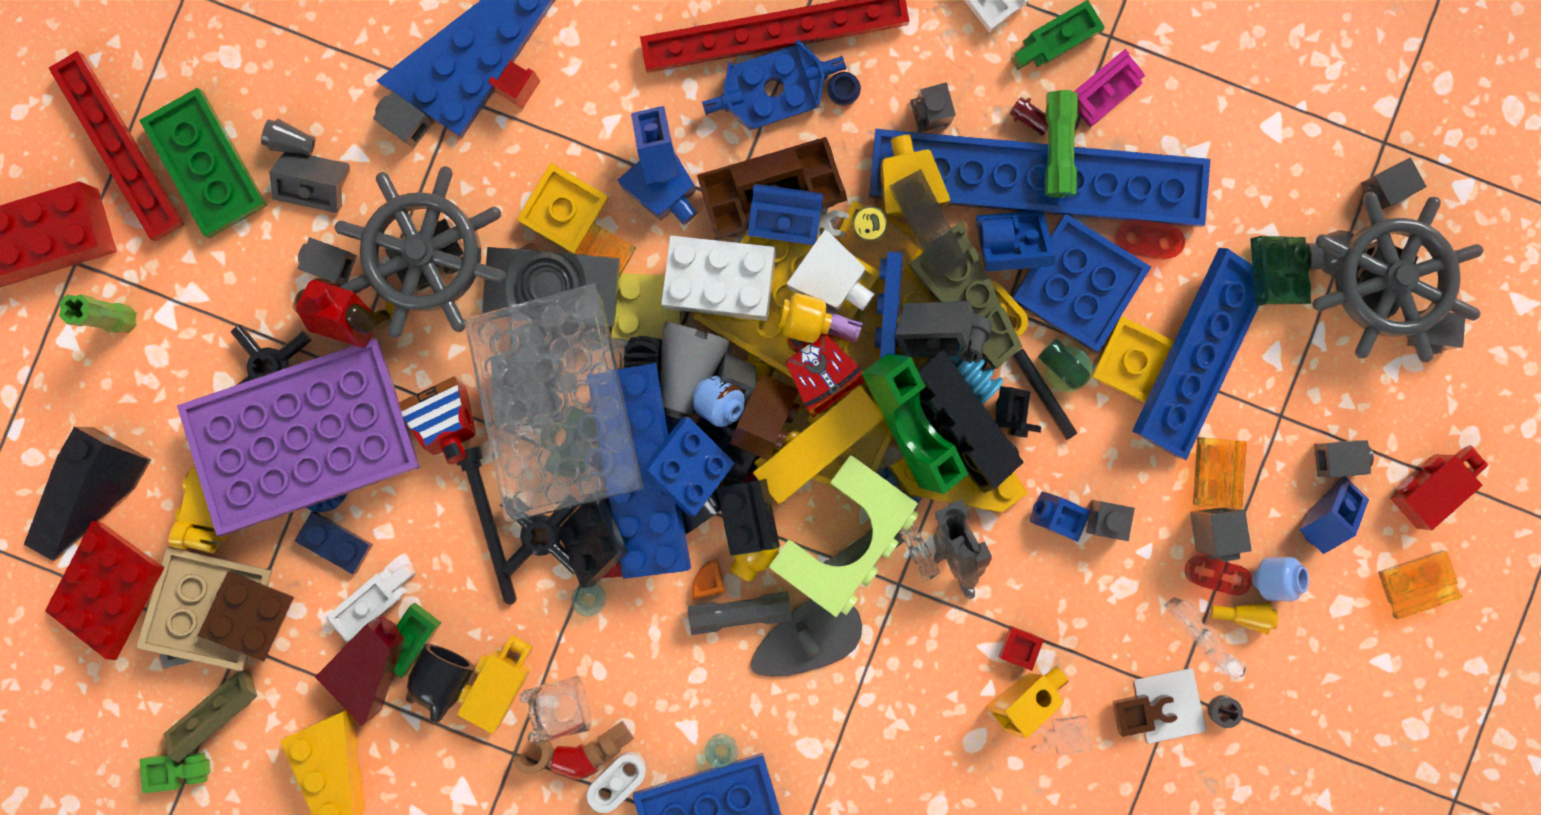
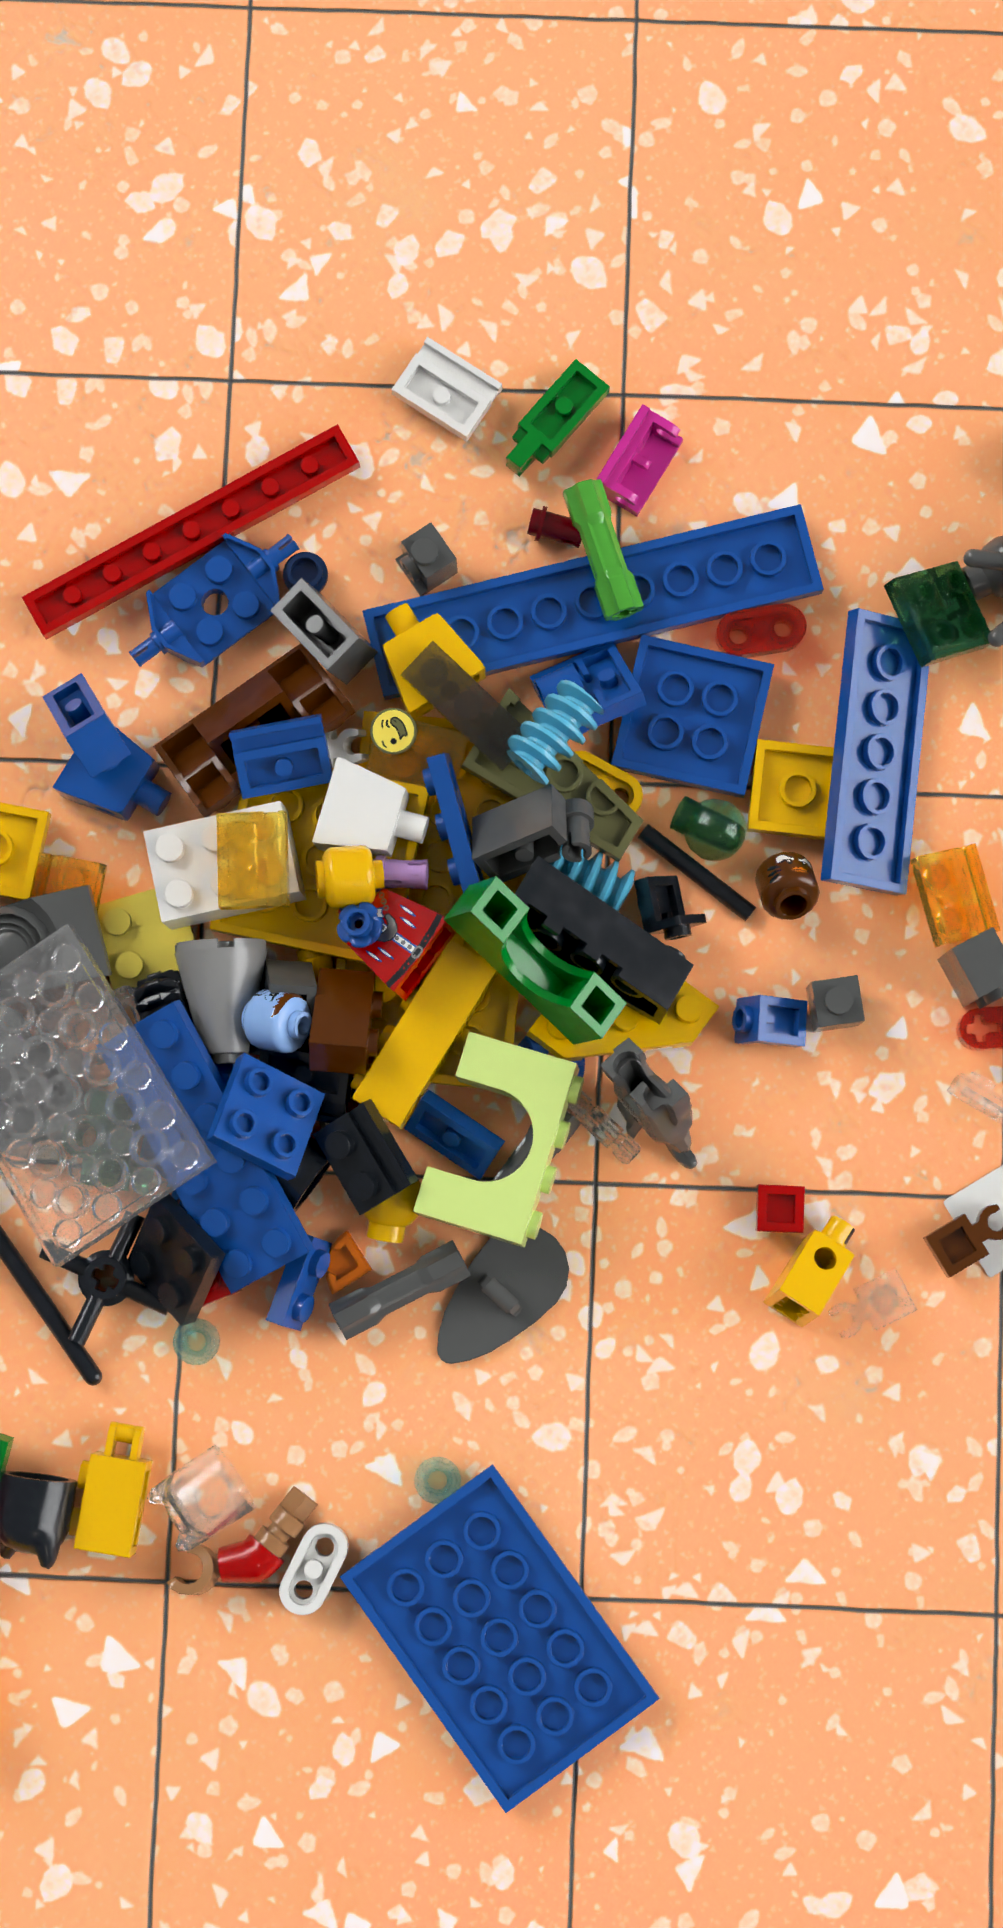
camera: 15 degrees left, 5 degrees down
none -> clear yellow plate [216,810,290,910]
none -> blue plate [266,1234,332,1331]
none -> dark grey brick [270,578,378,685]
none -> blue plate [337,902,383,948]
none -> blue plate [404,1089,505,1180]
none -> medium azure piece [506,680,604,786]
none -> reddish brown head [755,852,820,920]

